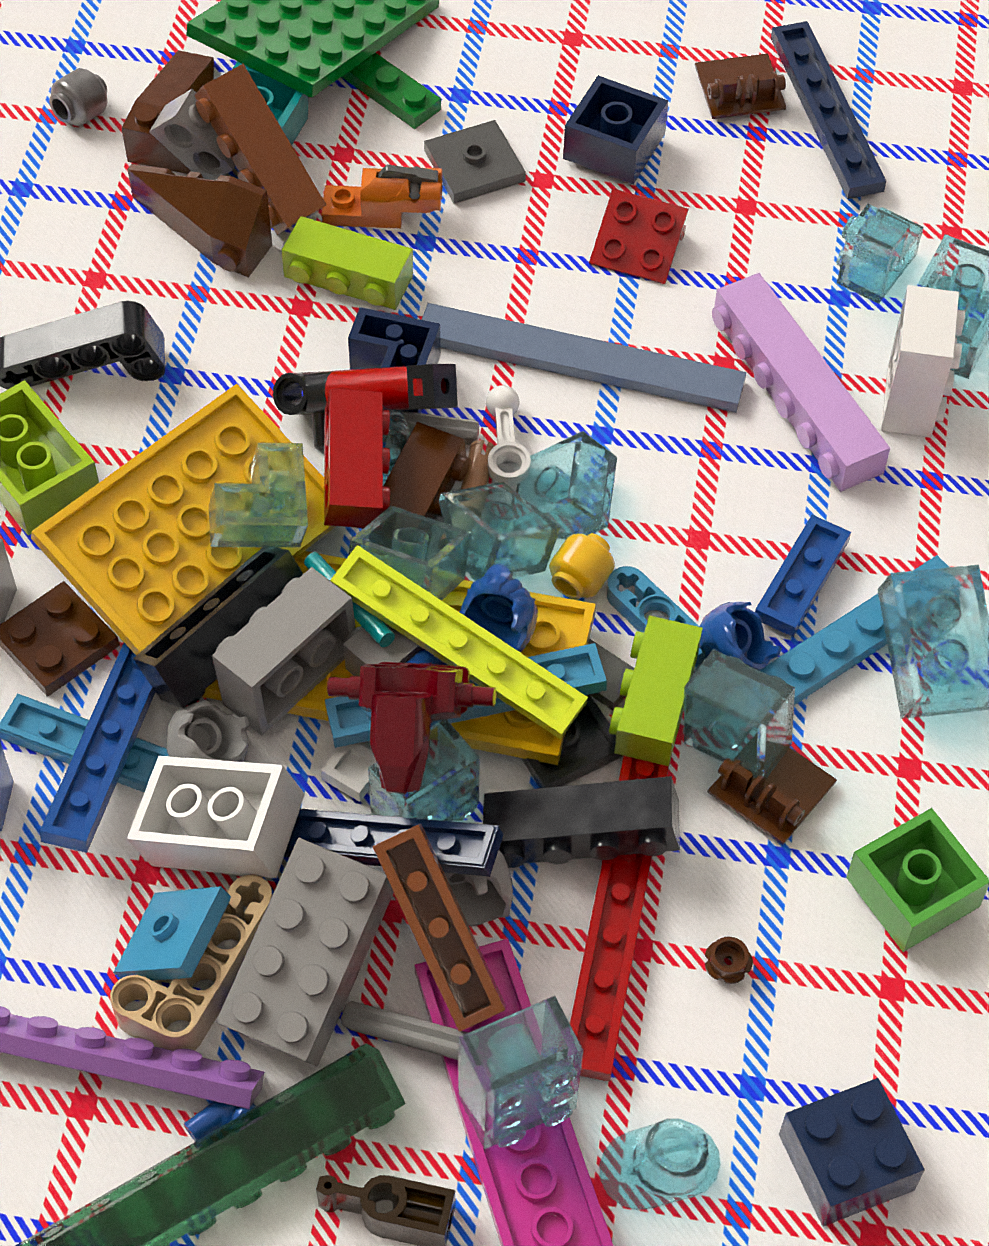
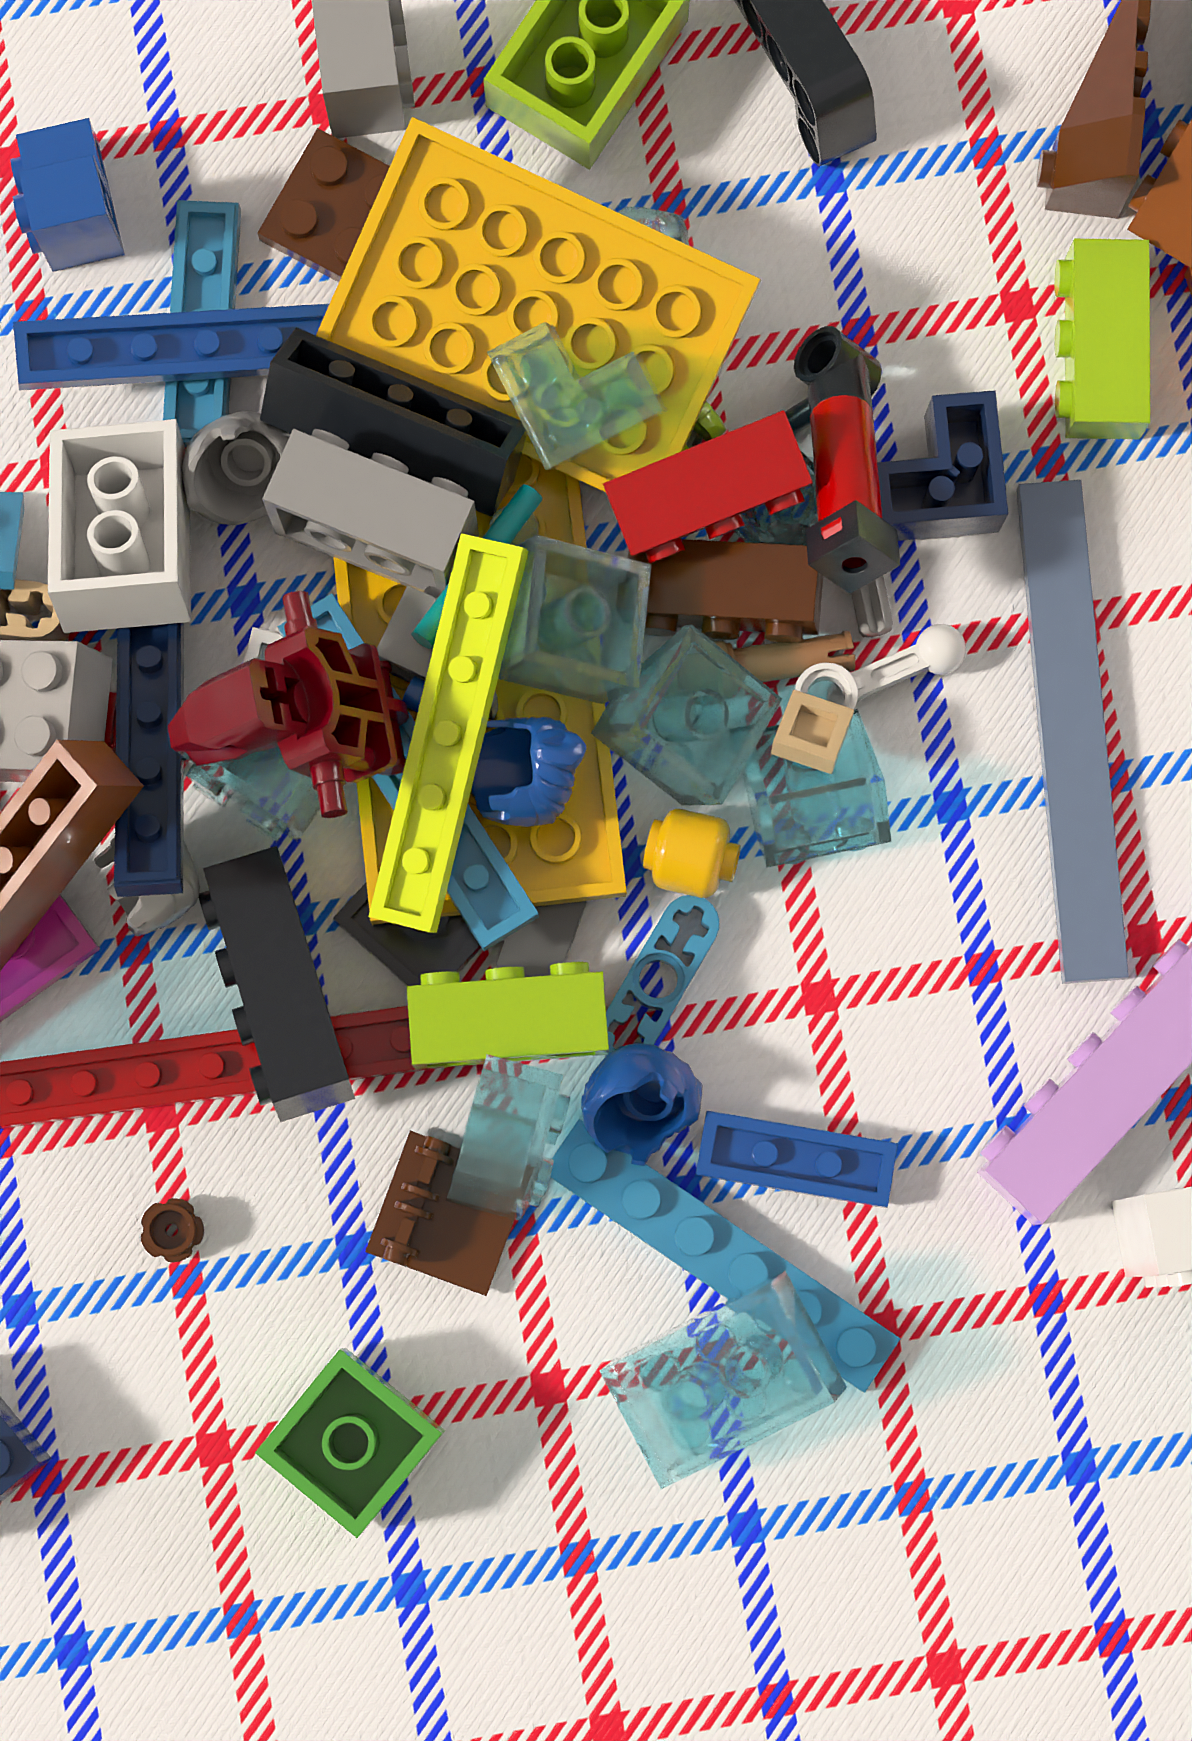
camera: 70 degrees right, 25 degrees up
none -> tan plate [771,689,854,774]

